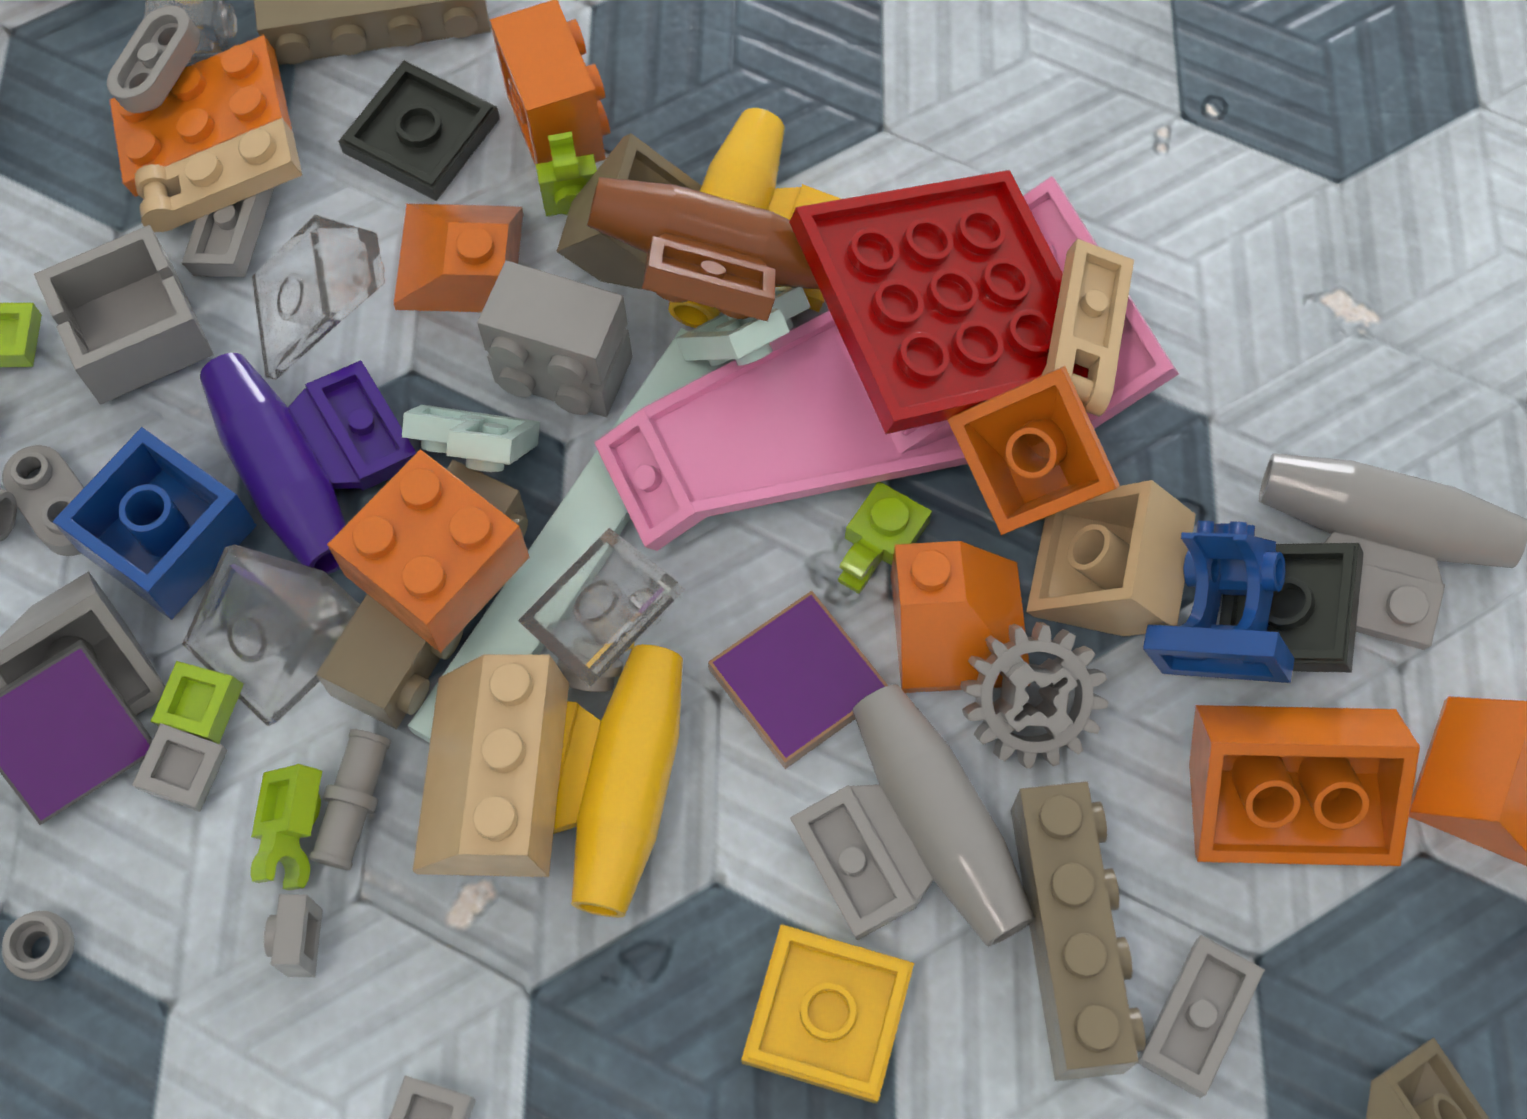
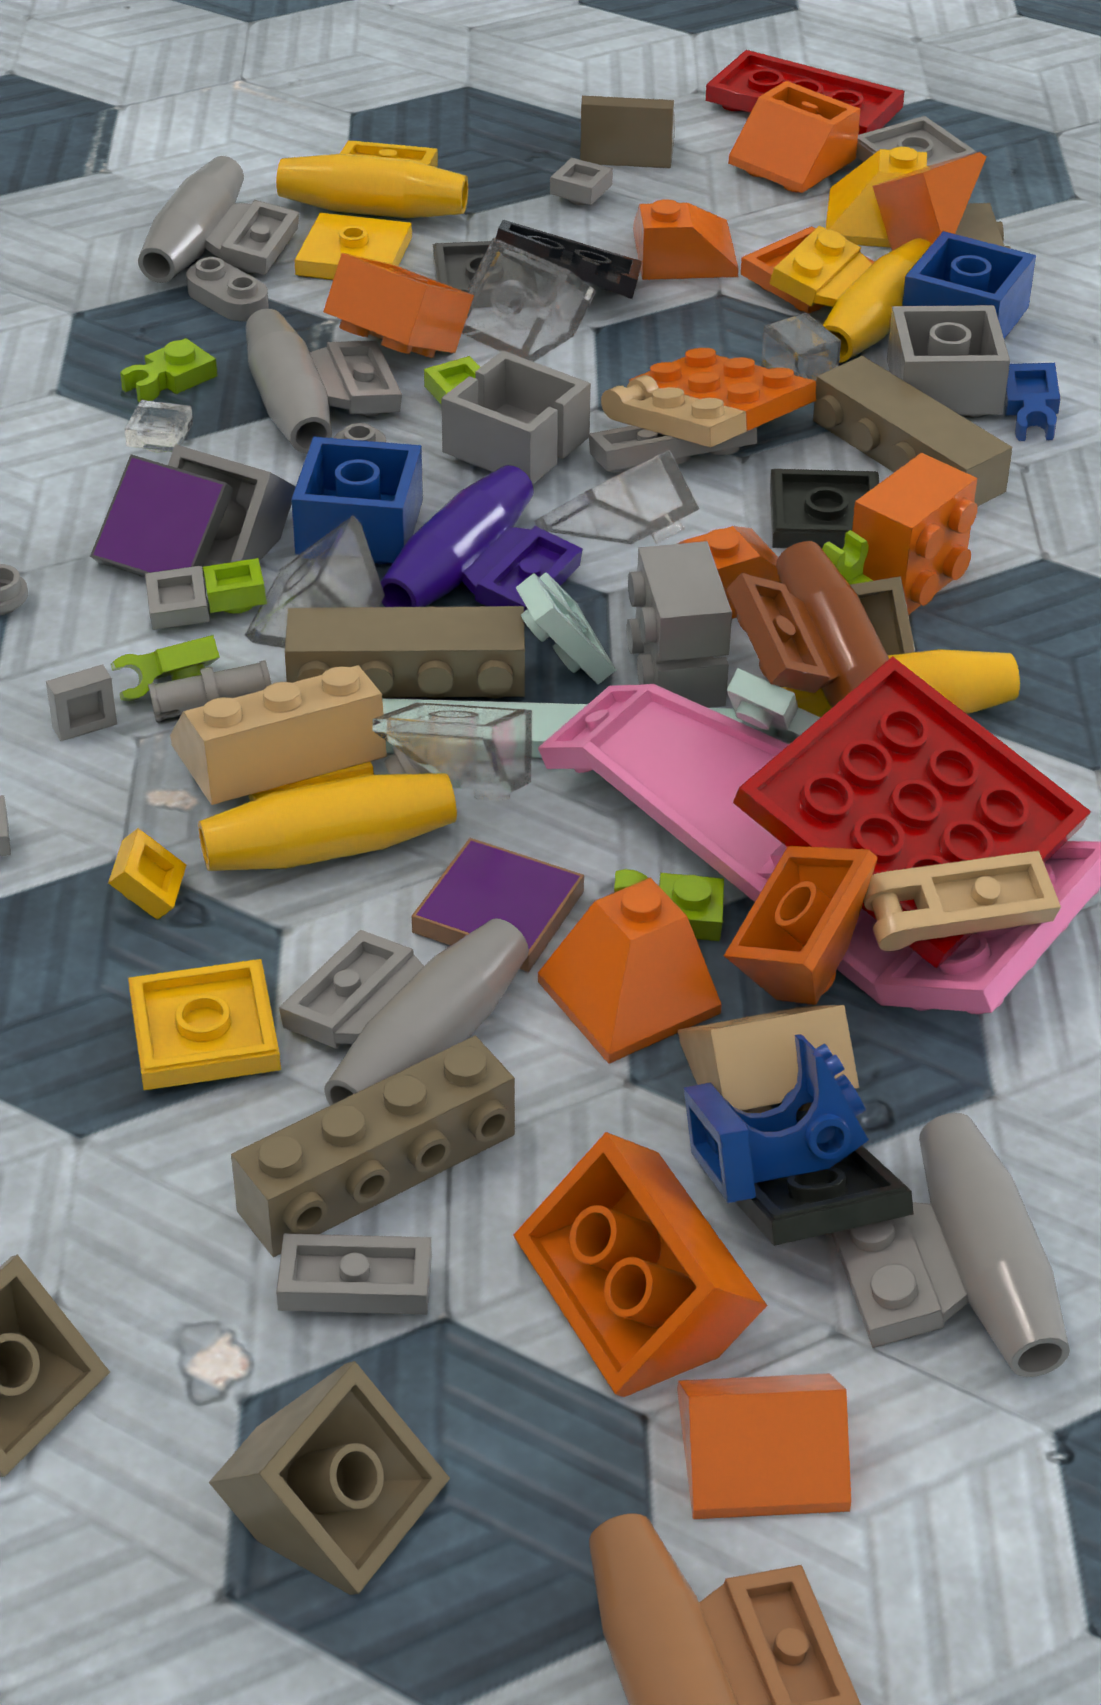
camera: 60 degrees right, 25 degrees down
light grey plate [107,6,200,113] -> none
orange brick [327,449,530,653] -> none
light grey gear [961,622,1108,768] -> none
none -> yellow plate [108,828,187,920]

